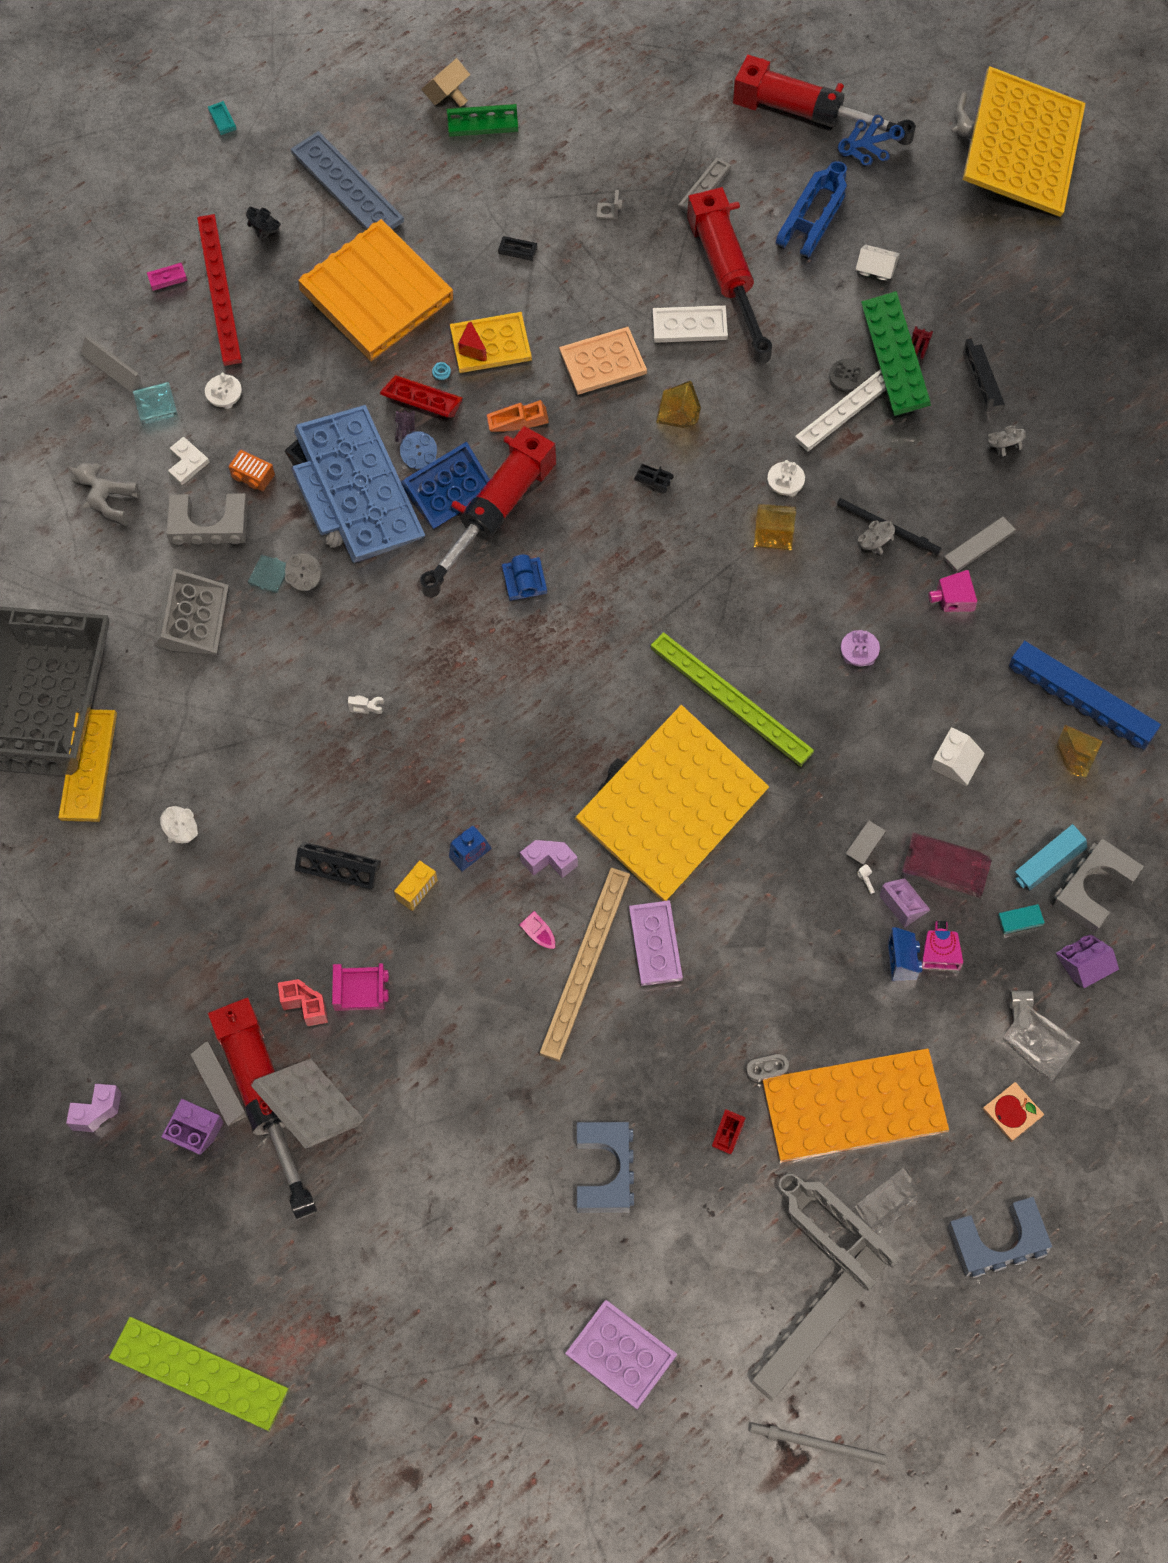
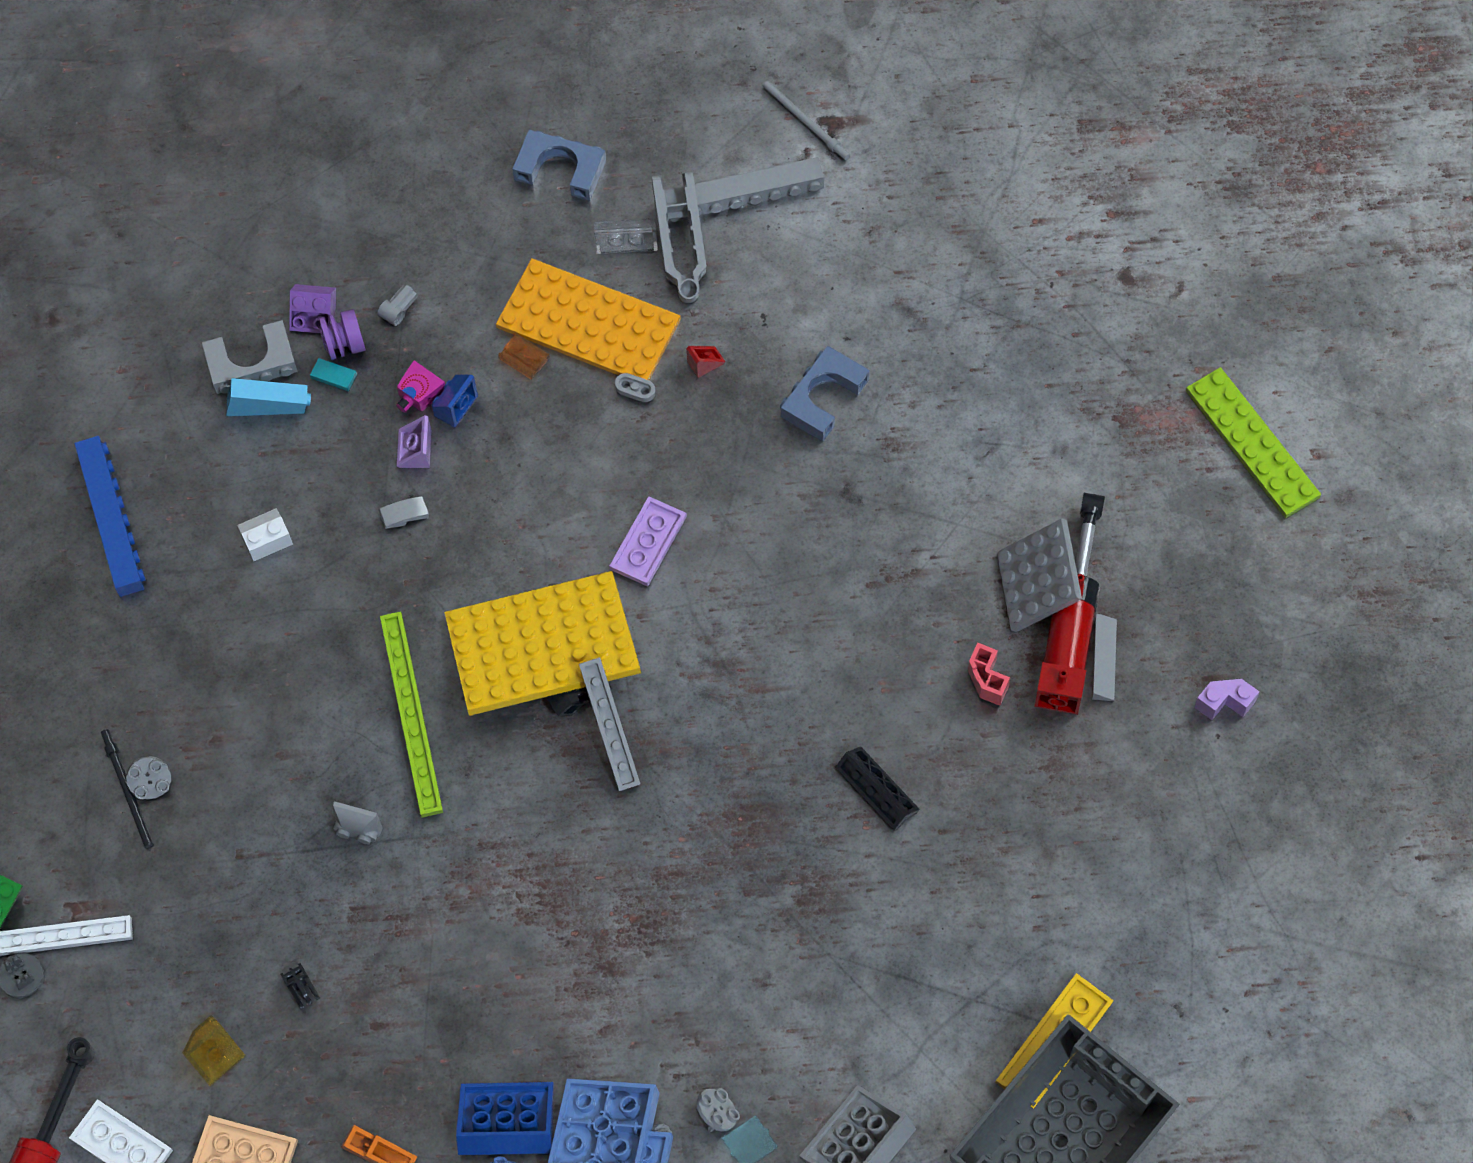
camera: 145 degrees left, 0 degrees up
white plate [160,806,198,844] -> none
medium lavender slope [161,1099,224,1155] -> none
dark pink panel [332,963,389,1011] -> none
white plate [348,695,384,714] -> none
yellow brick [394,860,438,911] -> none
red piece [420,426,556,597] -> none
blue torso [449,826,492,872] -> none
blue plate [502,554,547,601] -> none
plate [519,911,555,949] -> none
lavender brick [520,840,578,878] -> none
tan plate [540,868,630,1062] -> none
lavender plate [565,1300,677,1410] -> none
clear yellow slope [754,504,796,550] -> none
white plate [767,460,805,497] -> none
lavender plate [840,630,880,666] -> none
white hand [857,864,875,894] -> none
clear pink piece [900,832,992,901] -> none
dark pink torso [928,570,977,612] -> none
light grey tile [944,517,1016,573] -> none
tile [982,1082,1044,1142] -> none
clear slope [1002,1005,1080,1082] -> none
clear yellow slope [1056,725,1103,778] -> none
none -> medium lavender wheel [319,309,366,360]
none -> light grey slope [333,801,383,845]
none -> clear orange plate [498,333,550,380]
none -> light grey plate [579,657,640,791]

